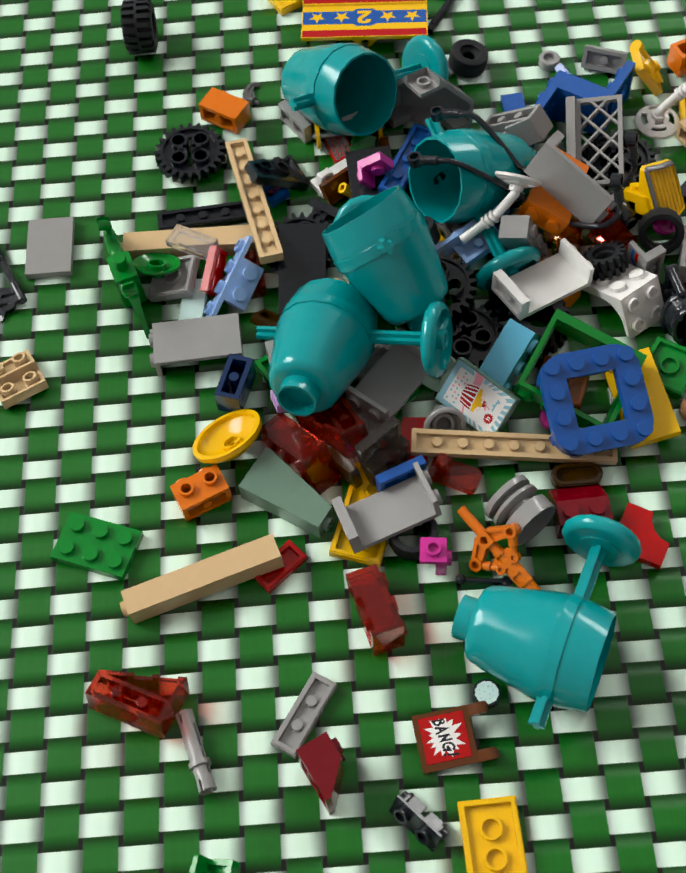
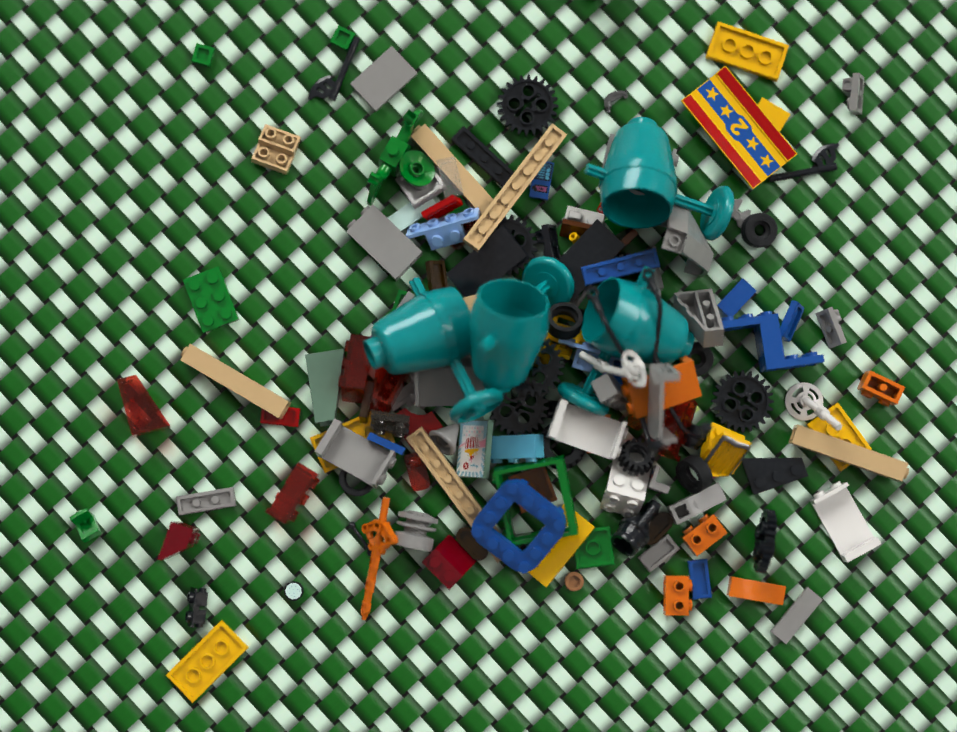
camera: 45 degrees right, 25 degrees up
orange brick [170,464,233,522] -> none
light grey pin [175,709,217,795] -> none
yellow dish [192,409,262,464] -> none
orange brick [198,87,251,135] -> none
brick [214,354,256,412] -> none
black wing [244,155,310,191] -> none
dark pink bracket [357,151,394,190] -> none
flag [411,701,499,774] -> none
dark pink bracket [420,537,452,575] -> none
teal piece [451,514,642,730] -> none
light grey tile [538,51,560,72] -> none
light grey fence [566,94,624,187] -> none
red tile [620,502,670,570] -> none
yellow plate [630,40,663,96] -> none

